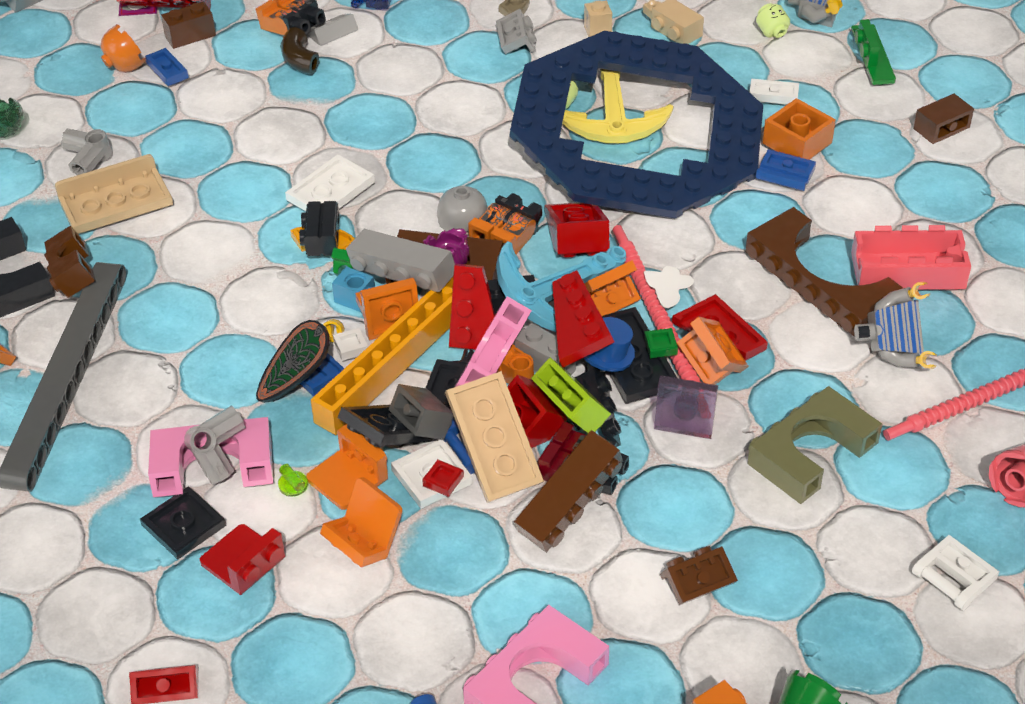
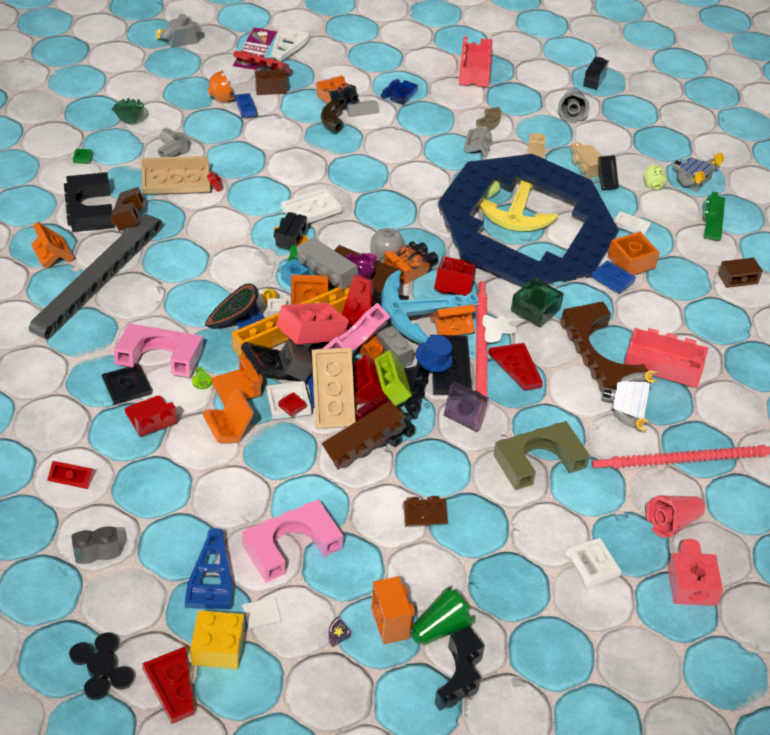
camera: 15 degrees right, 0 degrees up
light grey piece [184,405,245,485] -> none
red wing [552,270,614,367] -> none
green tile [644,328,678,358] -> none
orange bracket [676,317,749,388] -> none
none -> red tile [207,172,223,192]
none -> coral brick [276,302,349,345]
none -> clear green brick [511,277,564,328]
none -> black plate [598,155,619,190]

